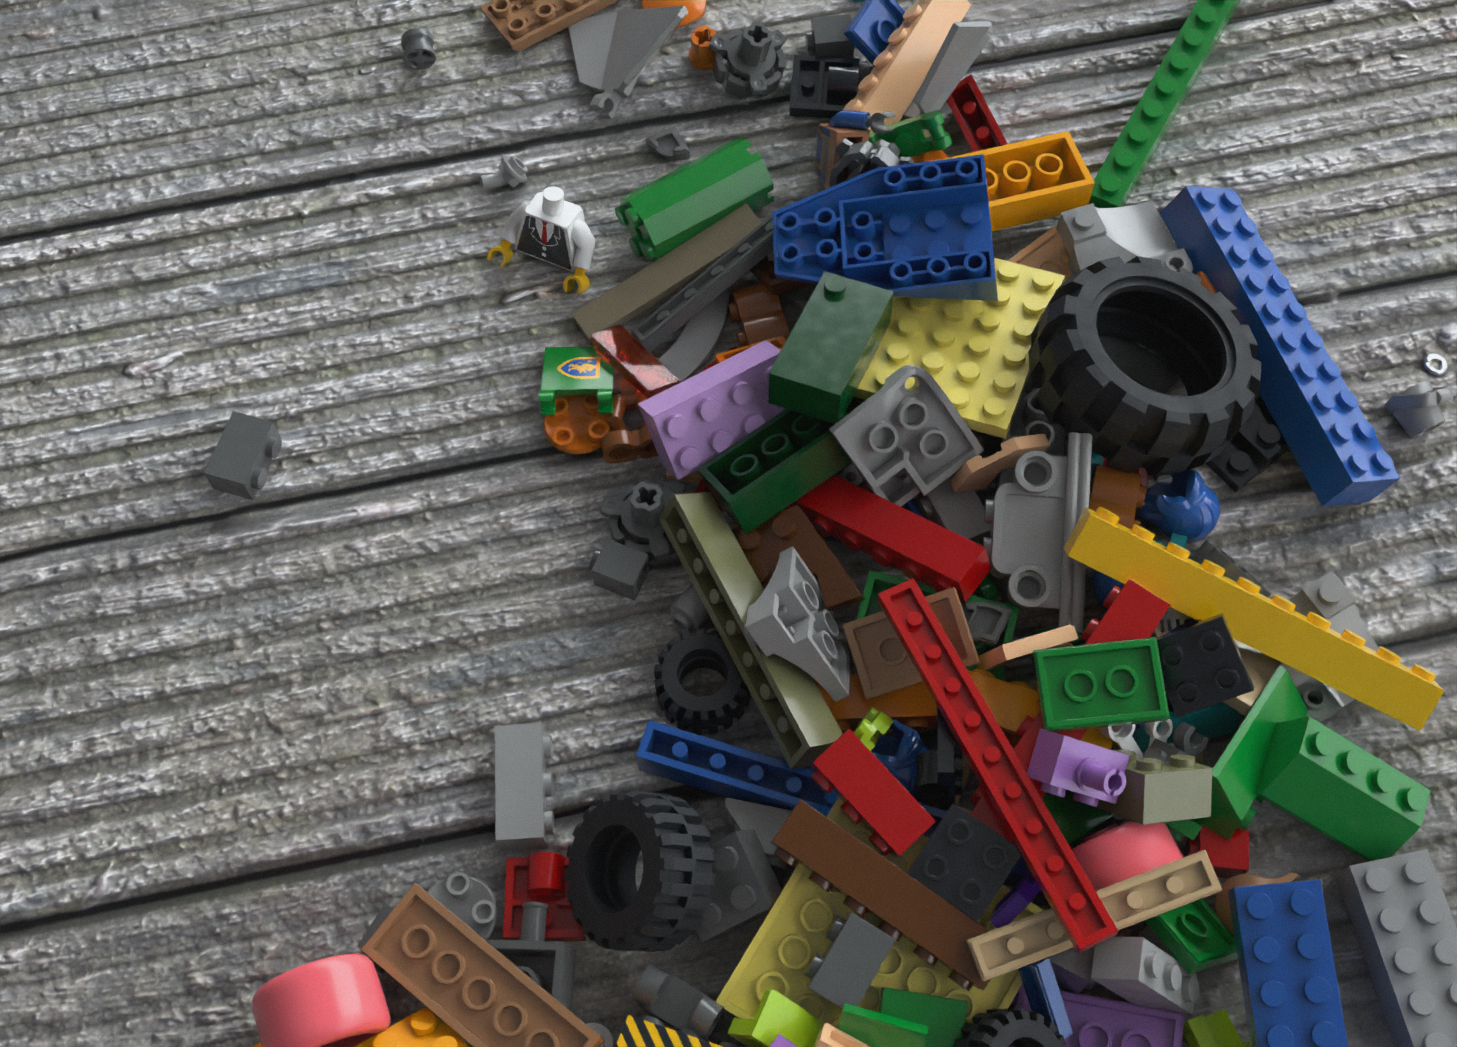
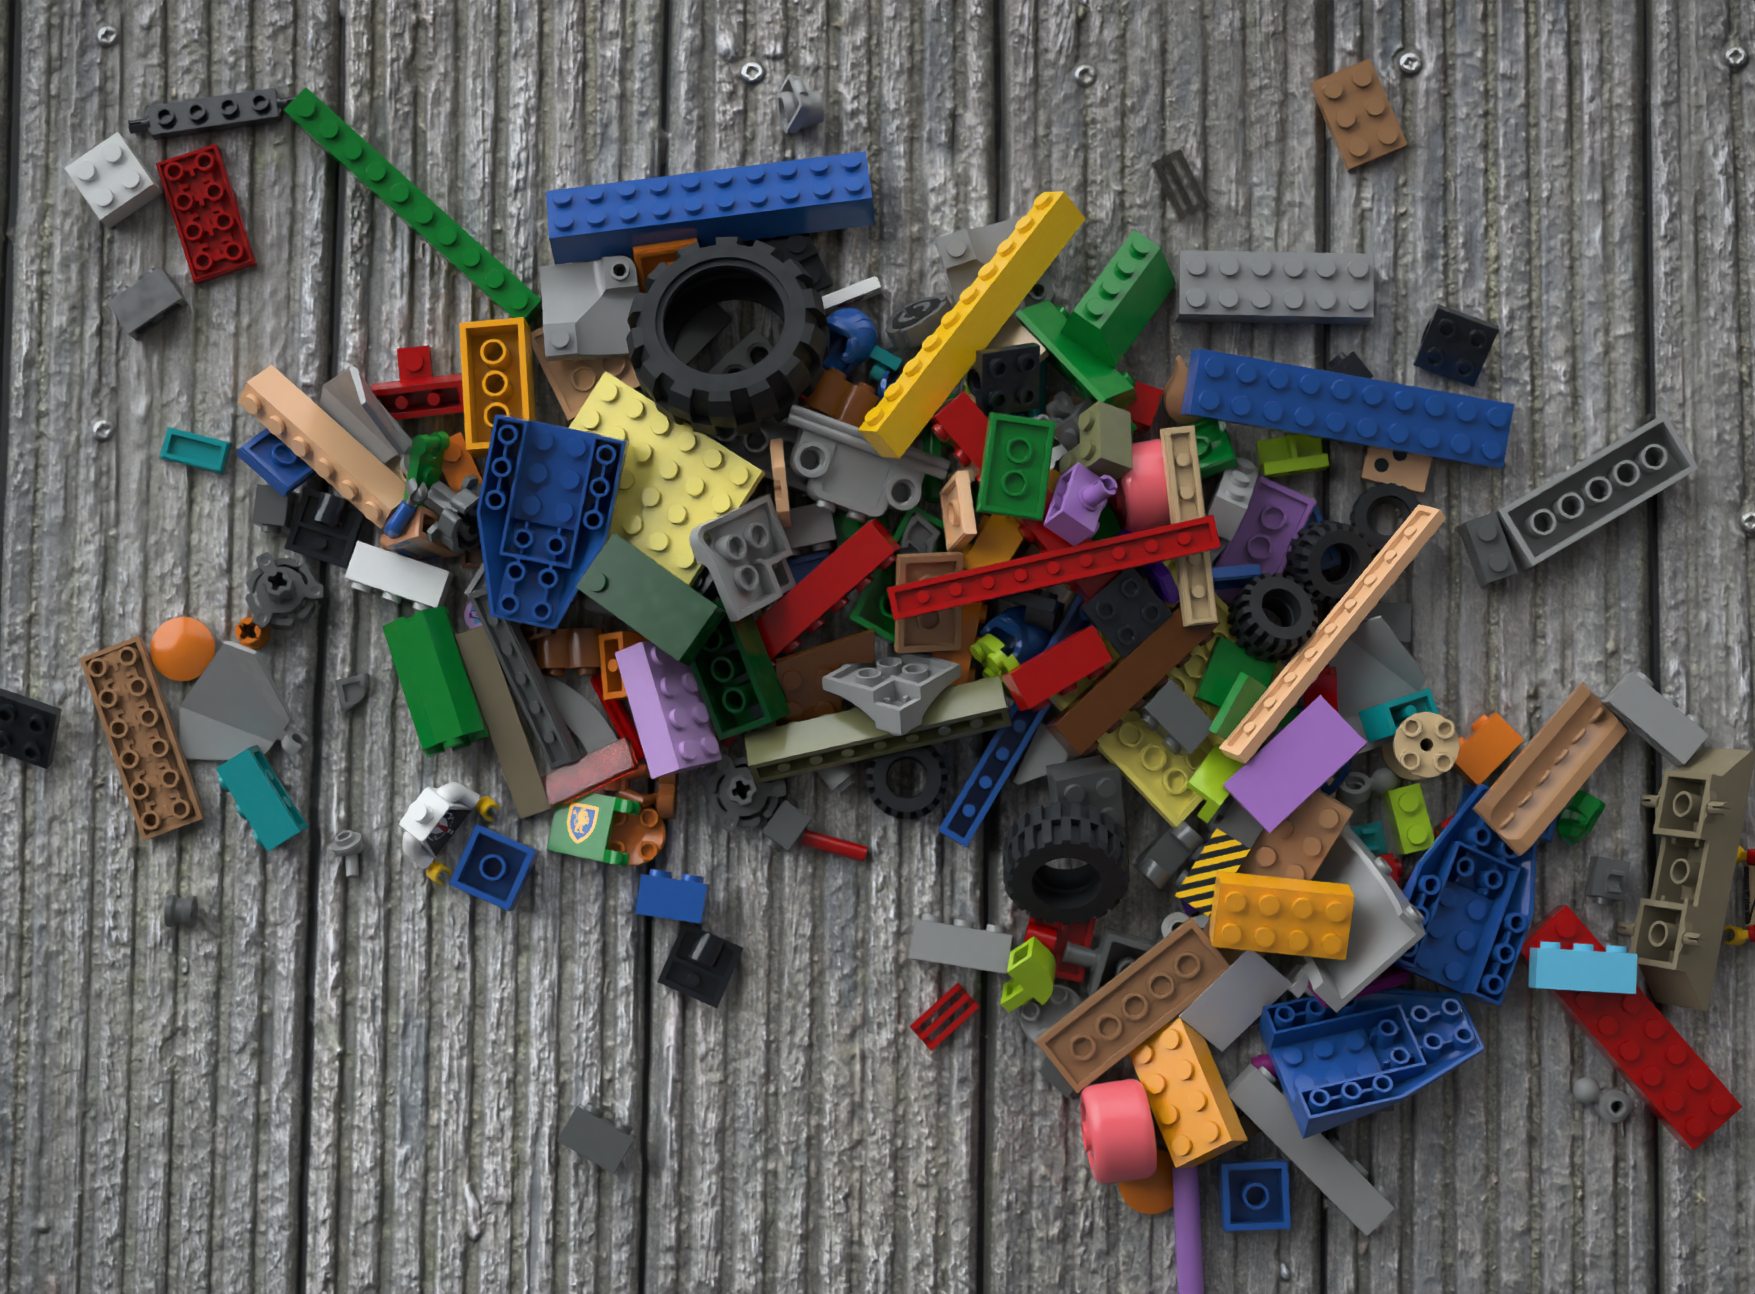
camera: 80 degrees left, 20 degrees up
none -> teal brick [215,745,309,852]
none -> white brick [345,541,454,611]
none -> red plate [397,345,433,380]
none -> blue brick [449,824,540,911]
none -> blue brick [635,869,710,924]
none -> black plate [657,922,744,1008]
none -> red piece [801,829,868,862]
none -> white tile [822,276,881,315]
none -> red tile [909,982,979,1051]
none -> lime brick [1000,936,1056,1013]

